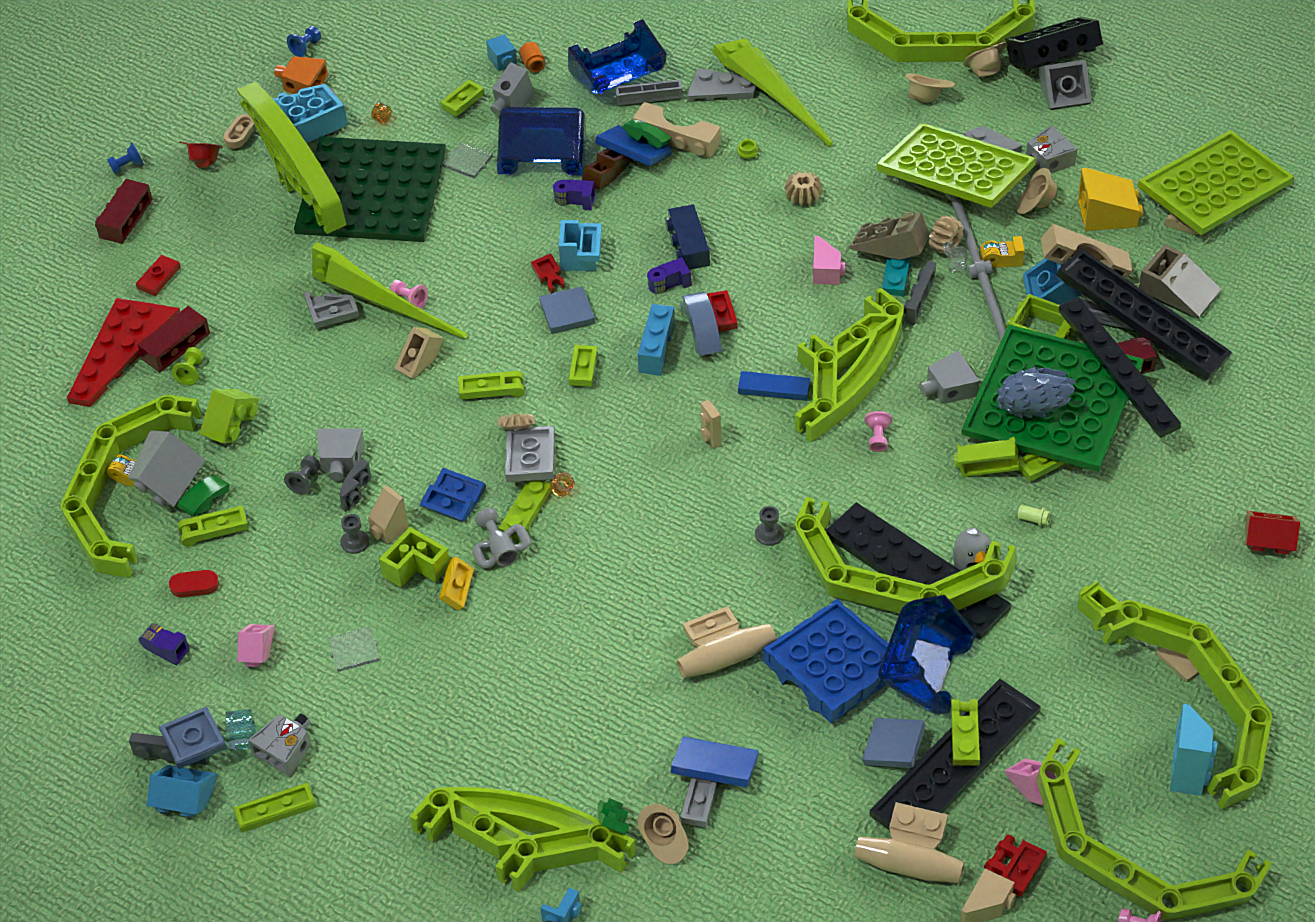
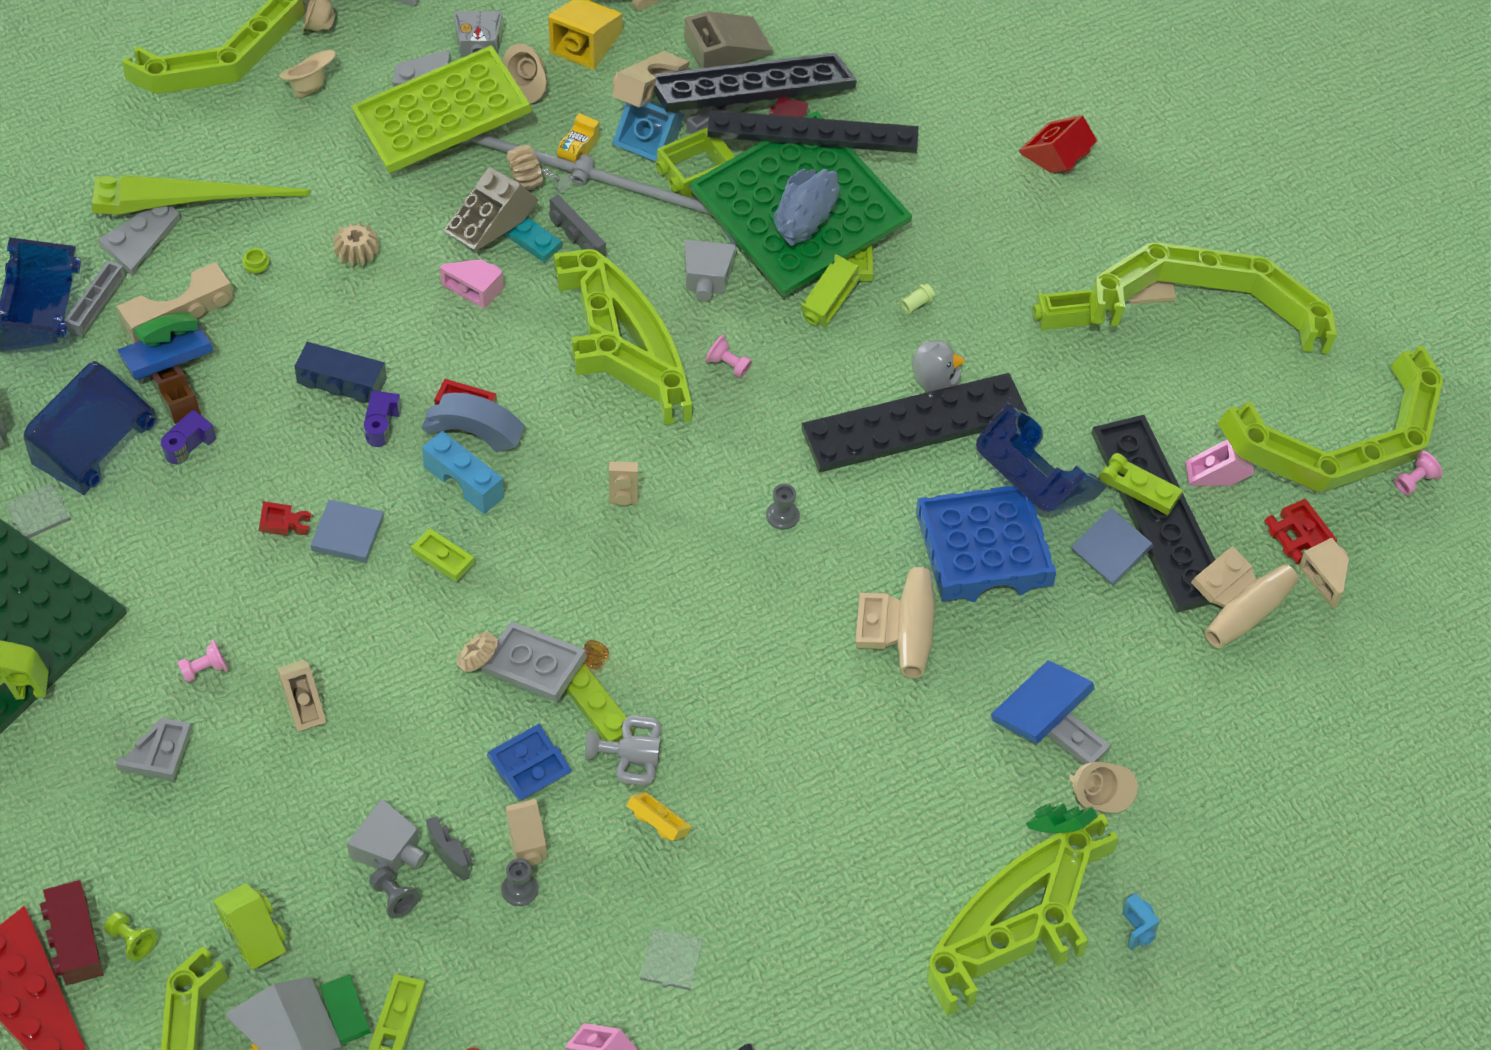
camera: 65 degrees left, 5 degrees up
lime plate [312,242,468,339] -> none
lime brick [379,527,450,587] -> none
lime plate [458,371,525,400] -> none
medium azure plate [559,220,602,271] -> none
blue tile [738,371,810,401] -> none
lime piece [795,497,1017,621] -> none
medium azure wedge [1170,704,1217,796] -> none

